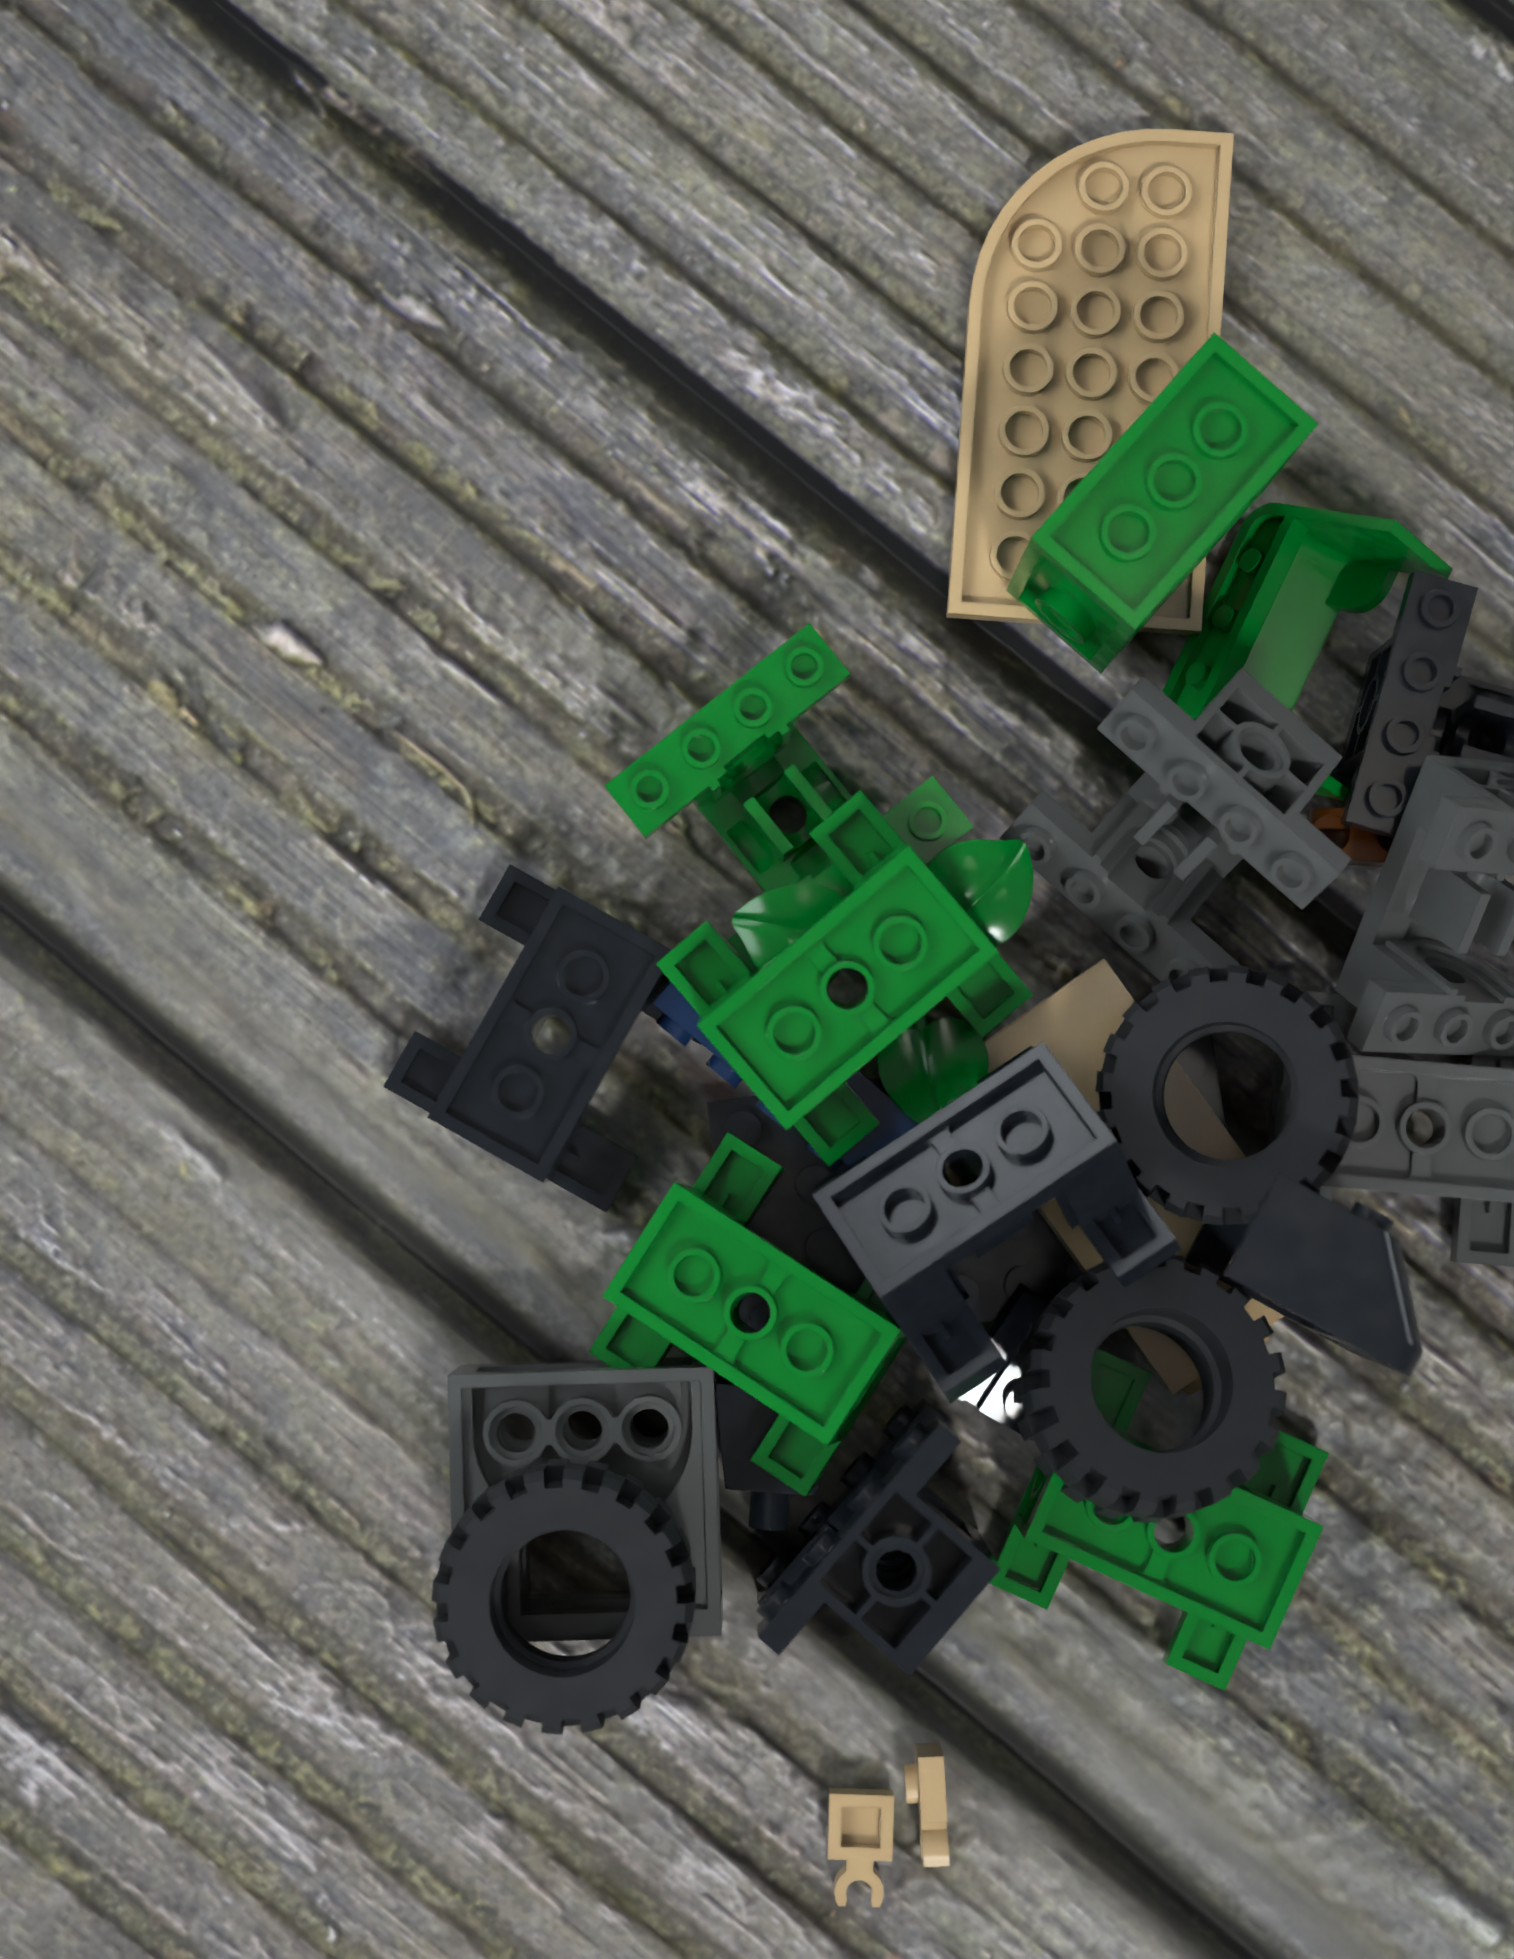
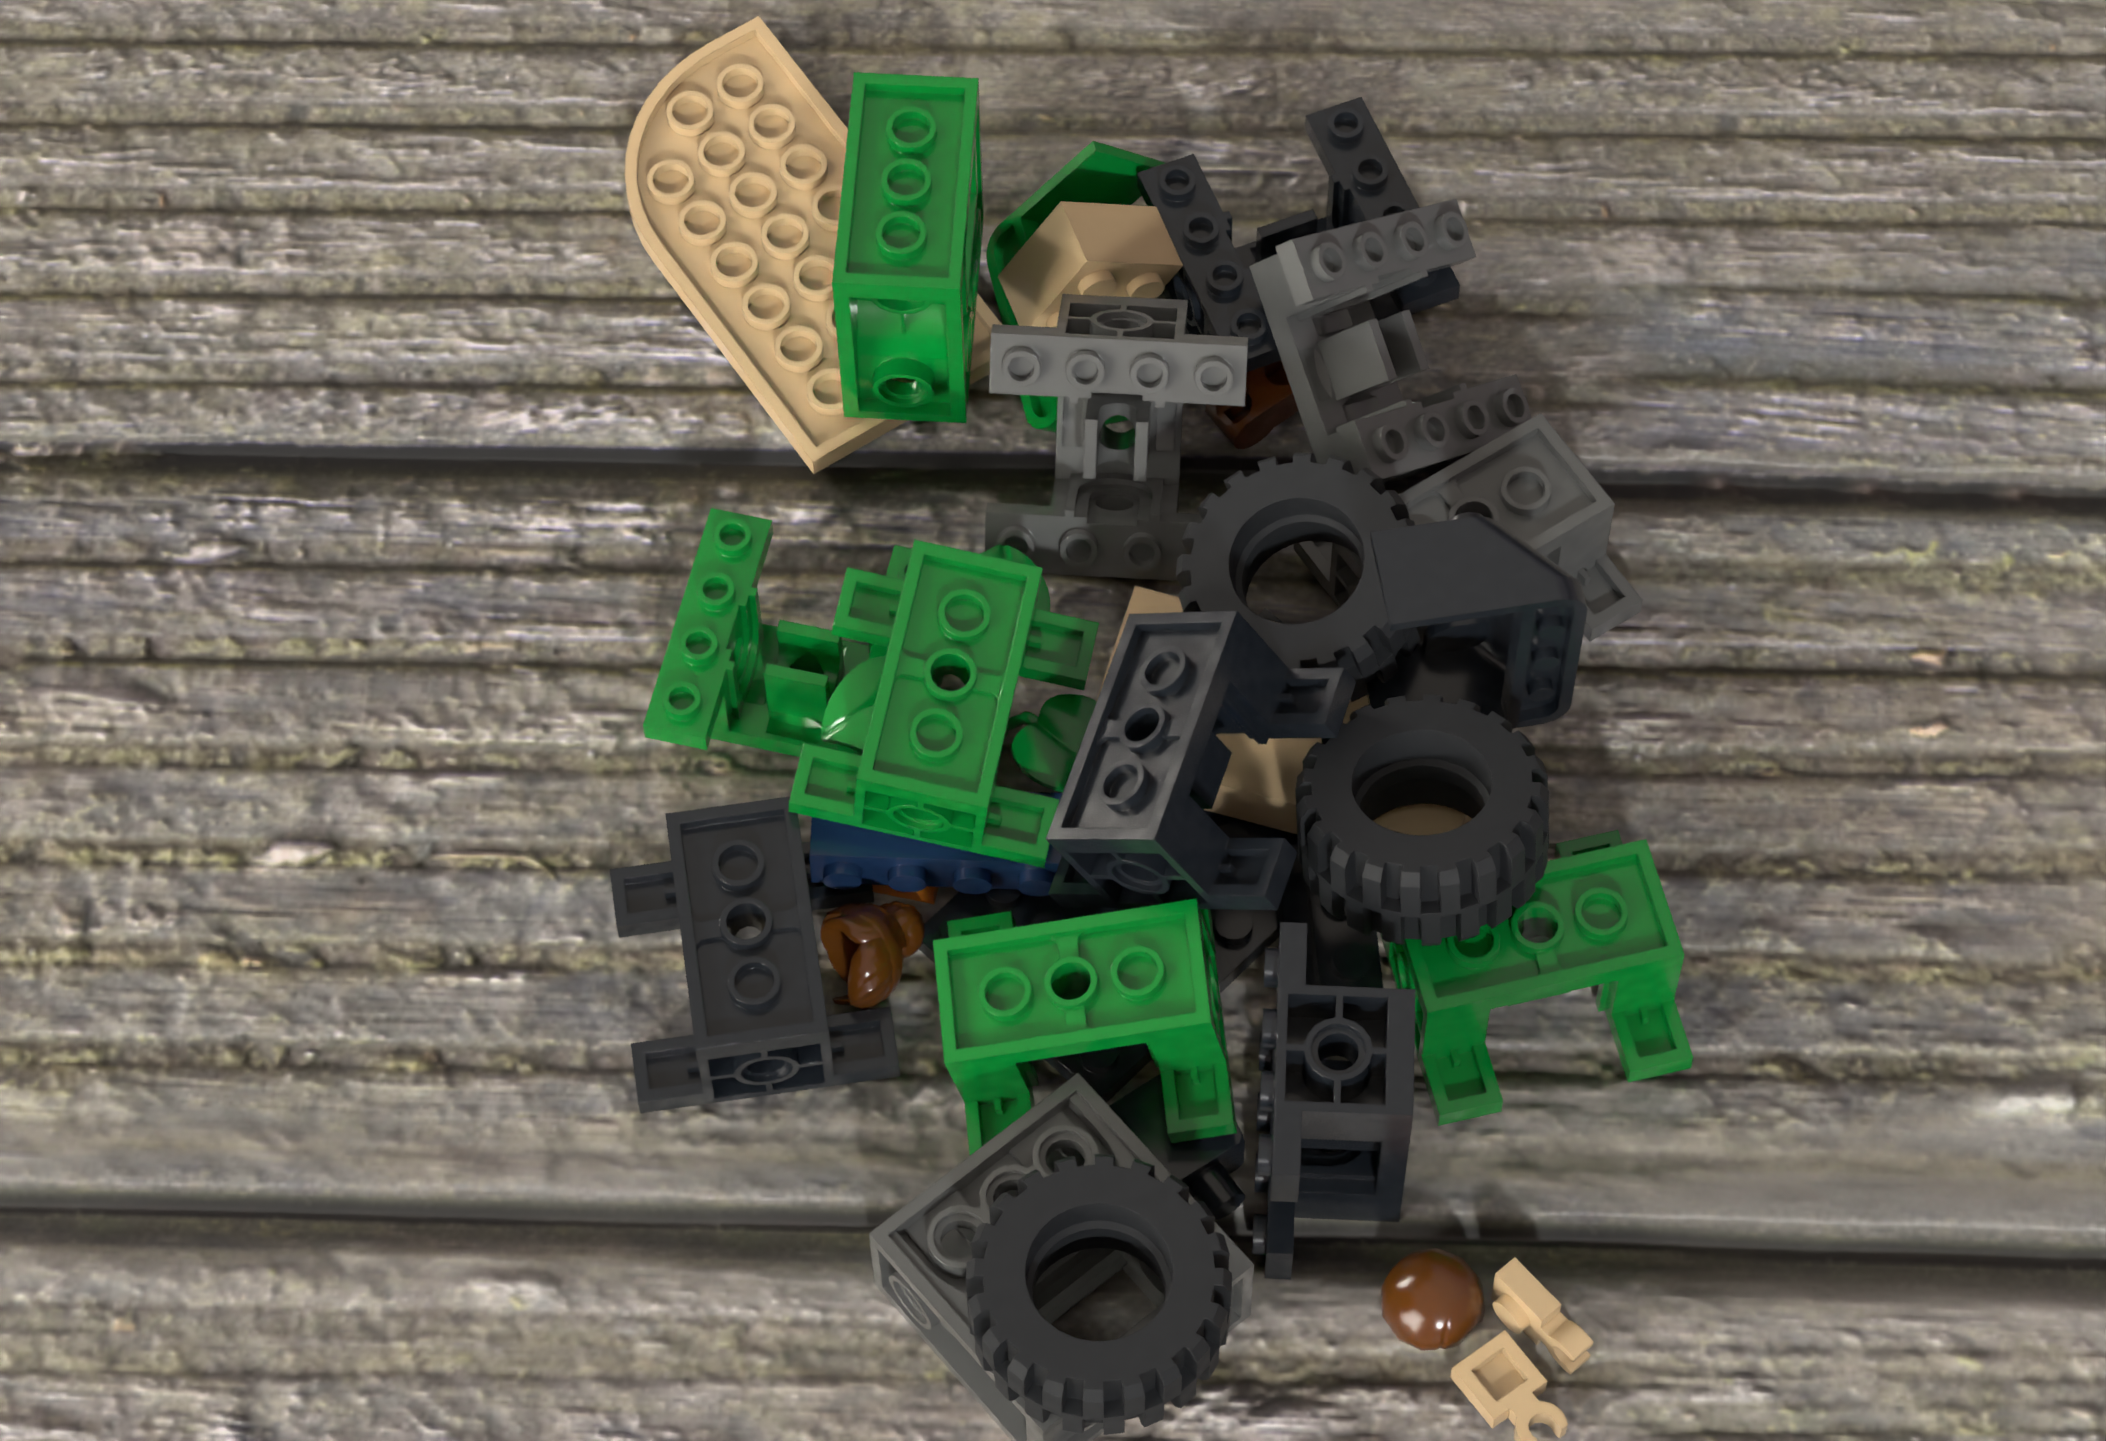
camera: 35 degrees left, 25 degrees down
none -> reddish brown piece [820,901,925,1008]
none -> tan brick [998,201,1183,327]
none -> reddish brown hair [1381,1248,1485,1351]

